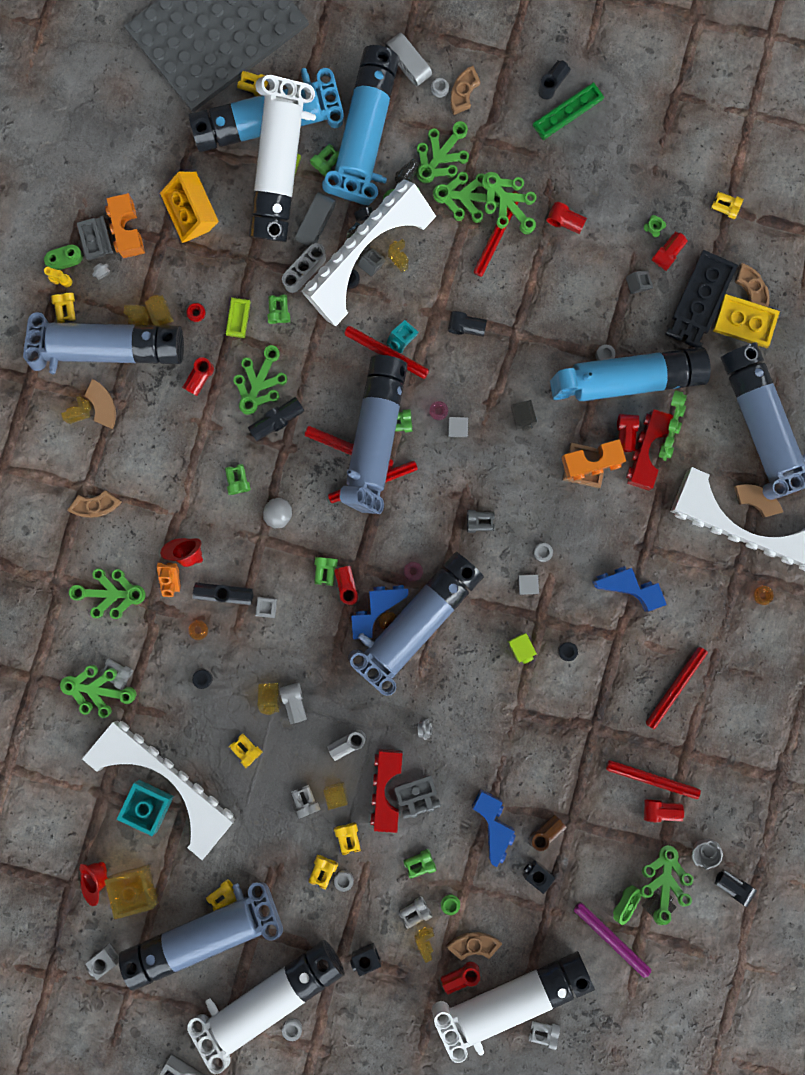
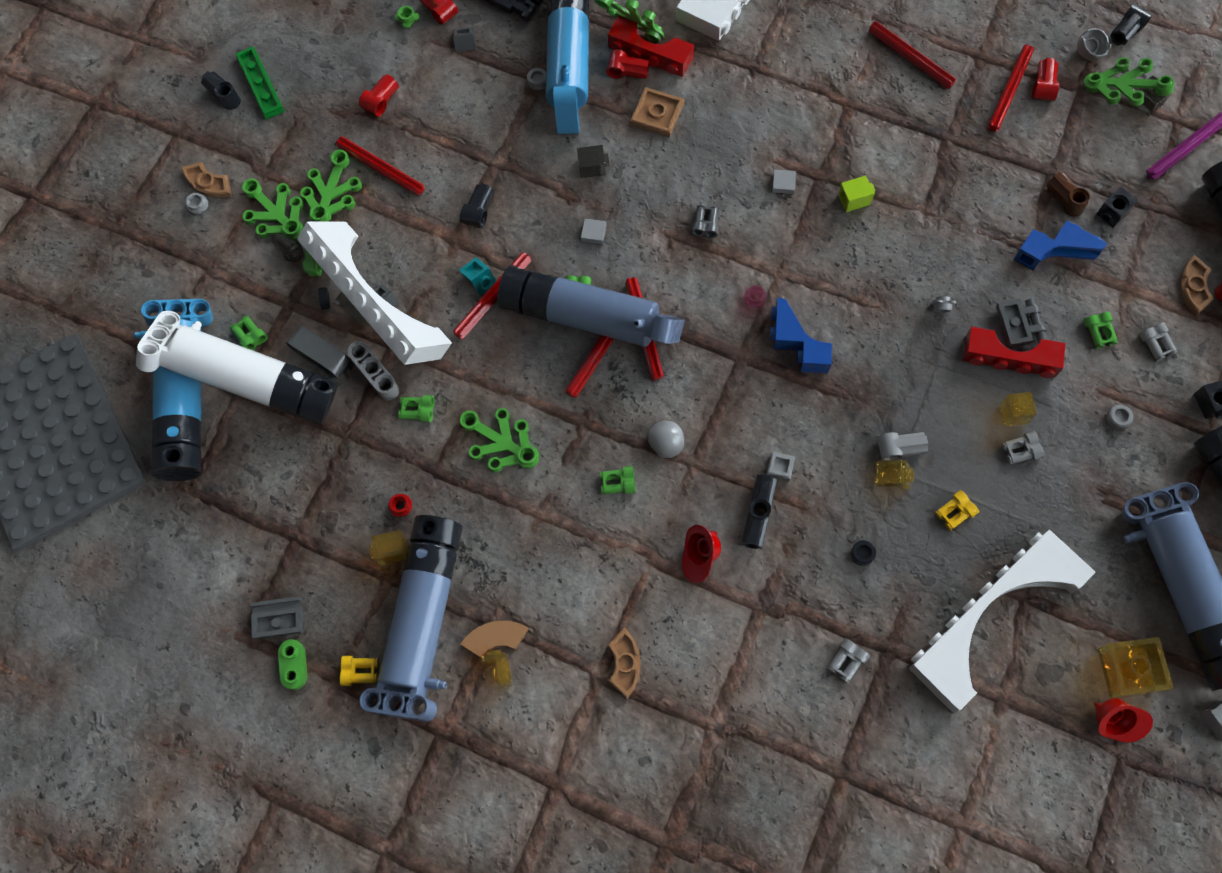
camera: 75 degrees left, 15 degrees down
yellow piece [44,267,72,287] -> none
bright green plant [60,664,136,718] -> none
bright green plant [69,569,146,619] -> none
light grey plate [92,263,110,280] -> none
orange arch [105,193,145,258] -> none
teal brick [116,780,174,836] -> none
clear yellow bracket [124,305,149,325] -> none
orange hips [157,562,181,597] -> none
light orange slope [160,172,219,243] -> none
red piece [182,357,214,396] -> none
clear orange plate [189,621,208,640] -> none
yellow piece [206,879,237,911] -> none
lime tile [226,297,251,338] -> none
yellow piece [237,71,268,96] -> none
black piece [248,397,305,442] -> none
yellow piece [308,855,338,889] -> none
bright green piece [314,557,338,586] -> none
dark azure piece [322,45,399,205] -> none
light grey piece [327,729,366,761] -> none
red piece [334,566,358,605] -> none
yellow piece [334,822,361,855] -> none
sand blue piece [348,551,484,696] -> none
clear orange plate [379,611,396,629] -> none
light grey beam [385,33,432,87] -> none
clear yellow bracket [388,239,409,273] -> none
clear yellow bracket [415,927,435,963] -> none
clear pink plate [429,401,448,421] -> none
bright green plate [441,894,460,915] -> none
bright green plant [482,172,536,234] -> none
light grey tile [533,543,553,562] -> none
black tile [558,642,578,661] -> none
orange arch [561,439,626,481] -> none
blue arch [593,566,667,612] -> none
bright green plate [613,885,641,925] -> none

